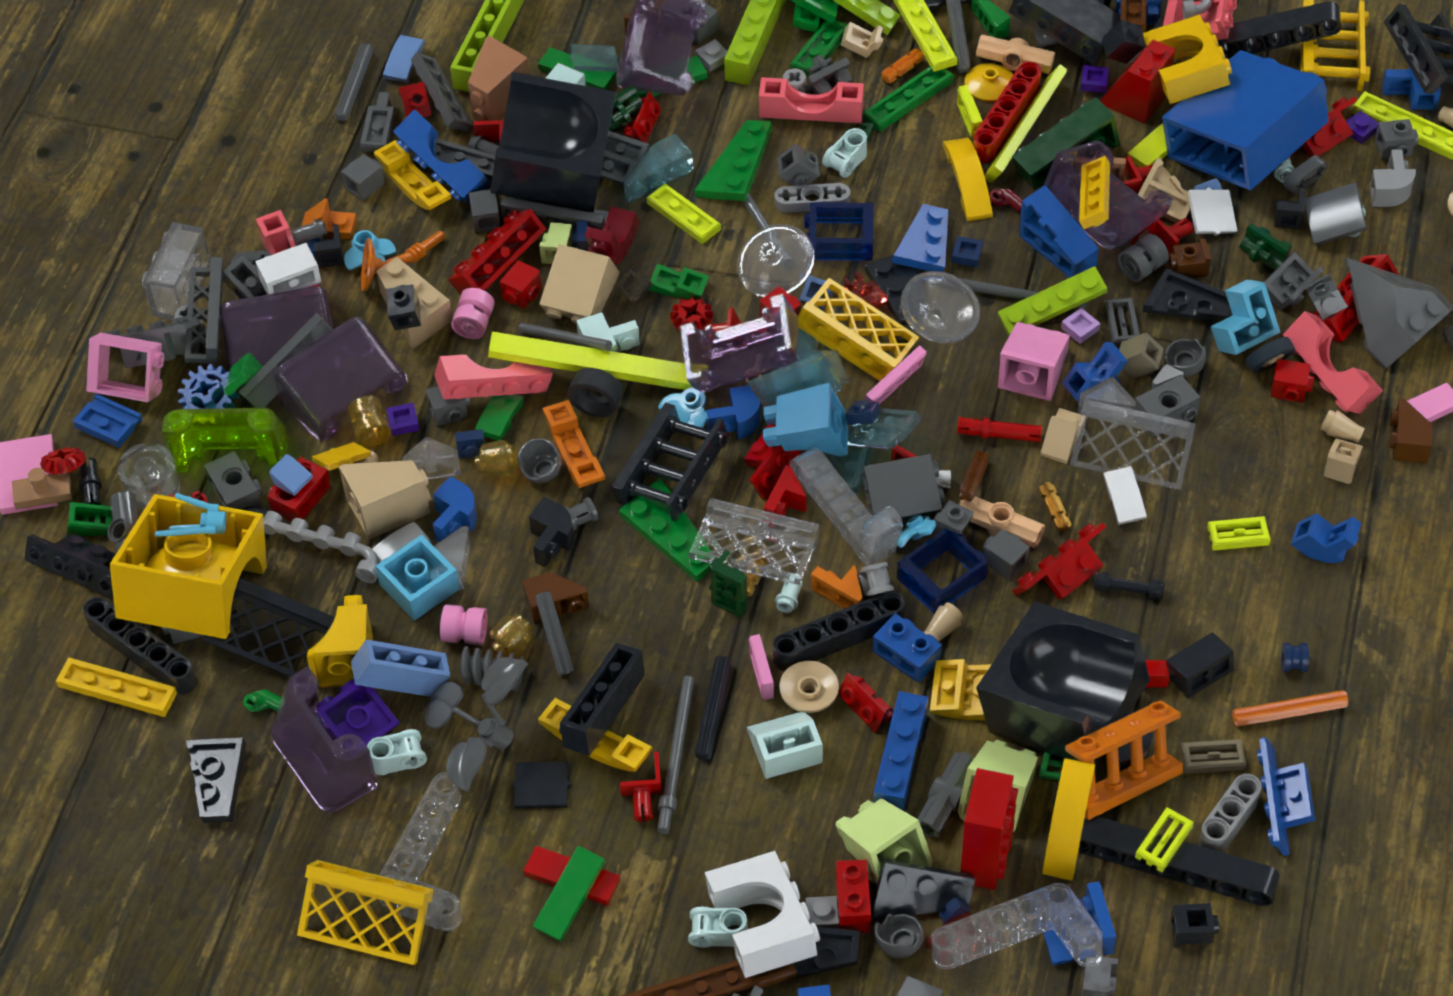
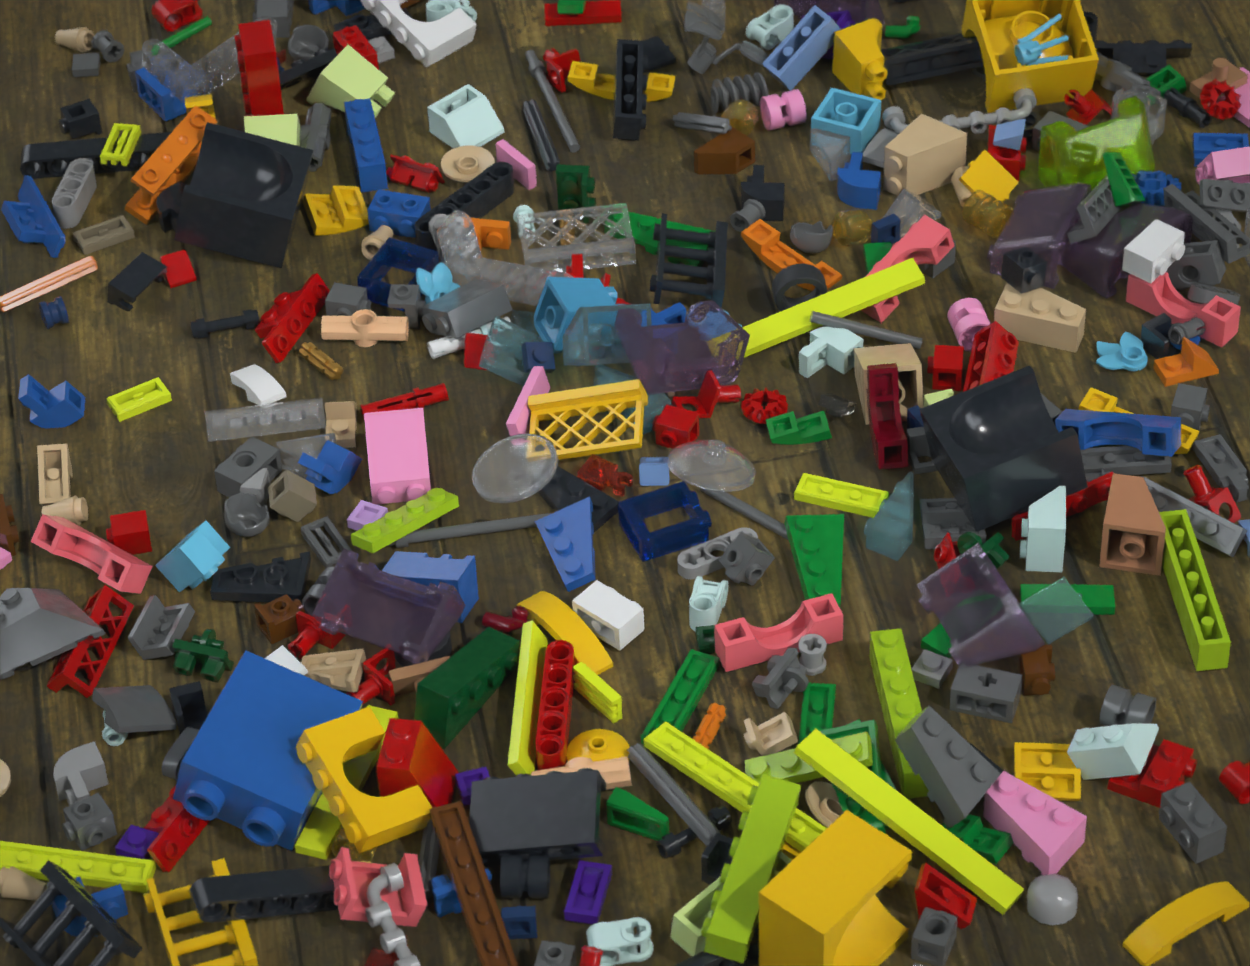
camera: 155 degrees right, 10 degrees down
orange dish [361,231,446,292] -> none
dark purple plate [386,403,419,436] -> none
dark blue plate [951,236,984,267] -> none
reddish brown axle [959,450,989,502] -> none
yellow plate [1079,156,1110,229] -> none
black brick [1103,20,1145,64] -> none
black bush [1246,337,1295,373] -> none
dark grey brick [1305,273,1347,320] -> none
none -> white brick [572,580,644,651]

